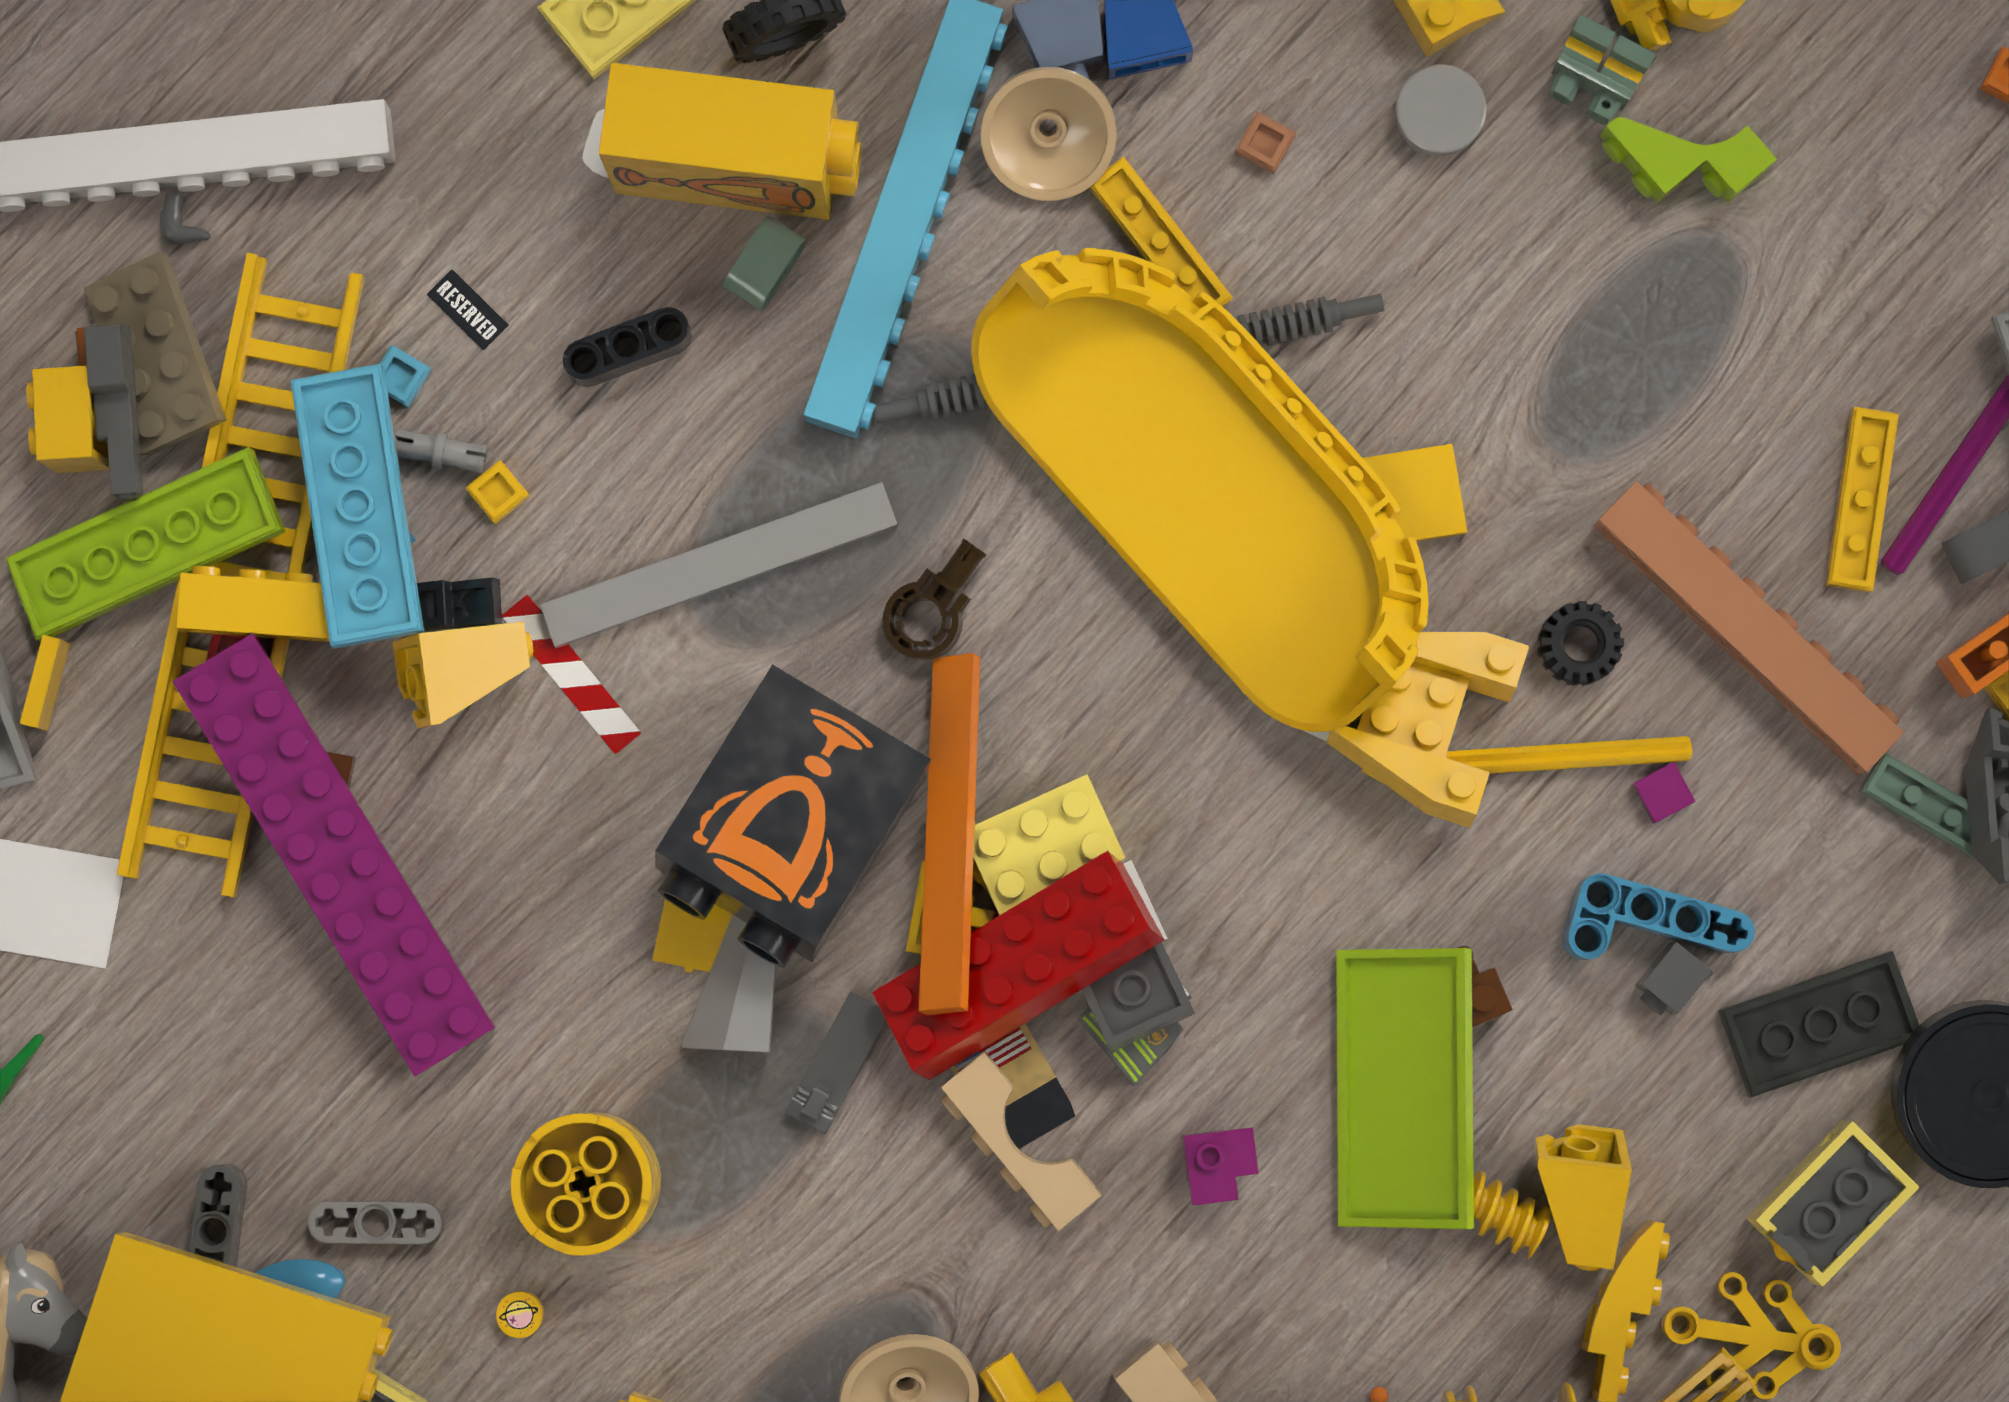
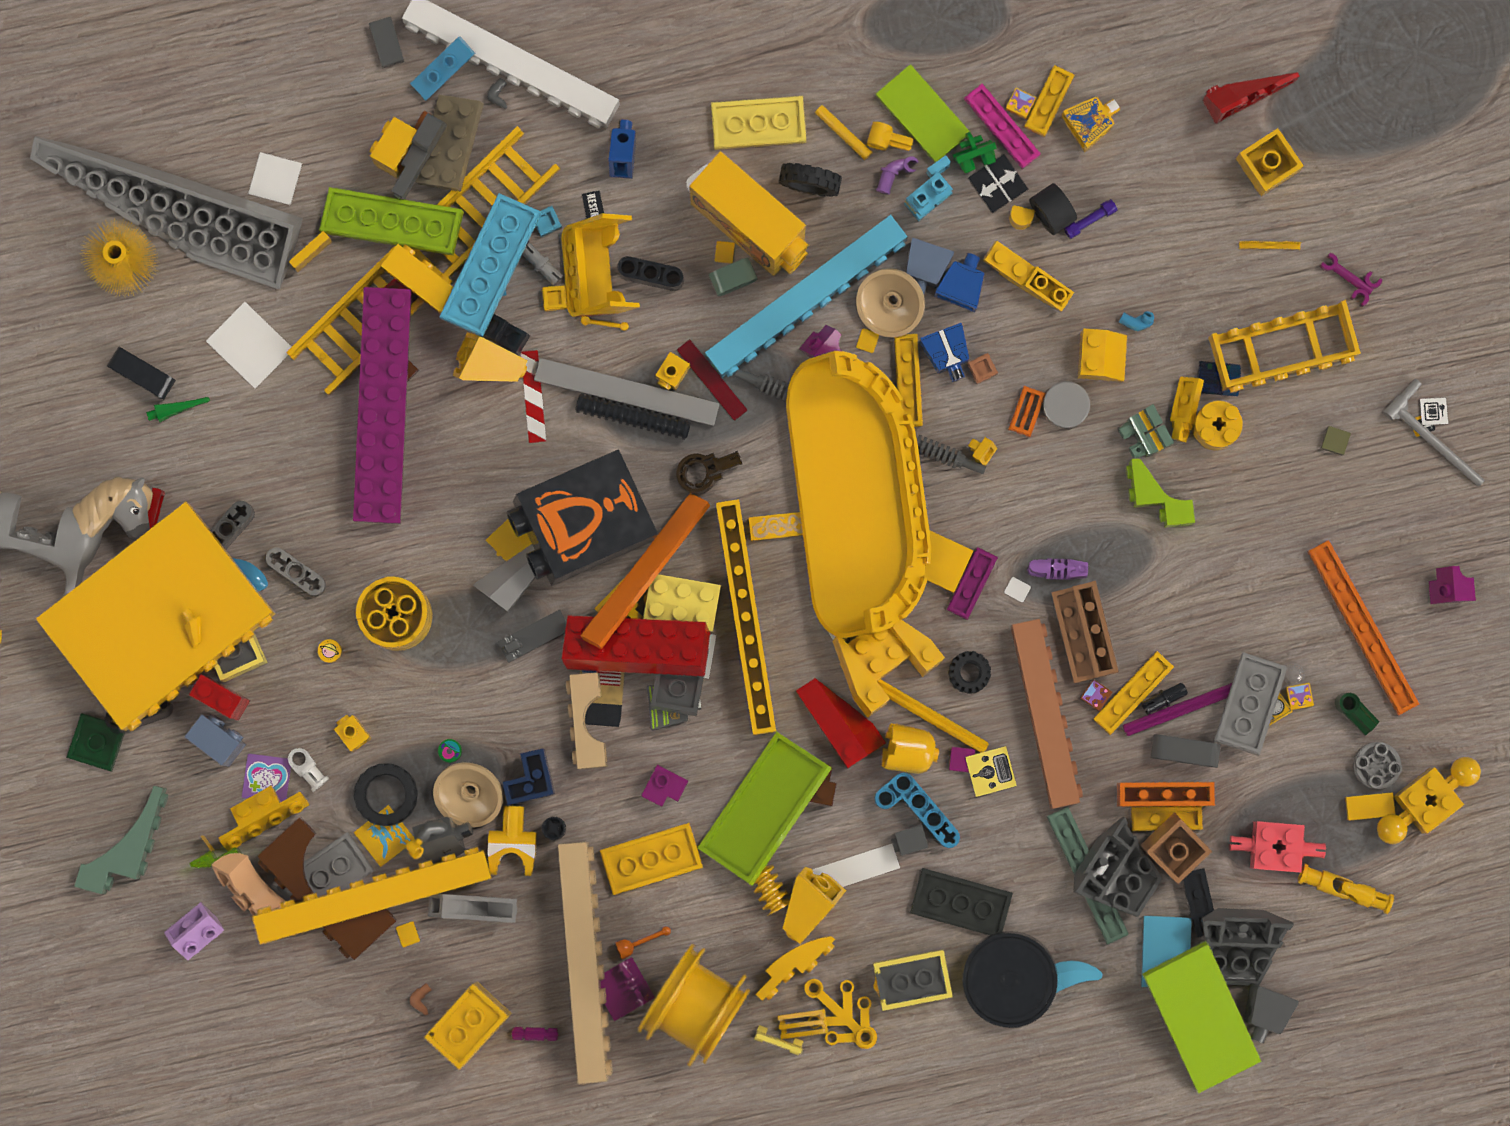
camera: 35 degrees right, 0 degrees up
none -> red tile [148,487,165,529]
none -> dark azure plate [410,36,476,100]
none -> tile [438,739,462,763]
none -> dark blue brick [502,748,555,806]
none -> black wheel [542,817,566,840]
none -> yellow windscreen [561,213,640,317]
none -> black piece [576,393,691,440]
none -> yellow hinge [581,316,629,331]
none -> yellow tile [600,823,703,895]
none -> blue torso [609,120,636,179]
none -> yellow brick [655,352,690,391]
none -> dark red sticker [677,339,747,421]
none -> yellow sticker [715,241,735,263]
none -> yellow brick [716,499,776,736]
none -> tile [749,512,803,541]
none -> red wedge [796,678,886,769]
none -> magenta brick [799,325,842,358]
none -> white sticker [813,844,900,887]
none -> yellow sticker [856,328,879,353]
none -> yellow cylinder [881,723,939,774]
none -> blue torso [919,323,969,382]
none -> magenta tile [947,547,998,620]
none -> light yellow sticker [965,746,1017,797]
none -> yellow tile [968,437,998,465]
none -> white sticker [1004,577,1031,602]
none -> orange tile [1008,386,1046,437]
none -> medium lavender hinge [1027,558,1088,580]
none -> medium nougat brick [1051,581,1119,683]
none -> tile [1080,679,1113,711]
none -> black axle [1141,683,1188,715]

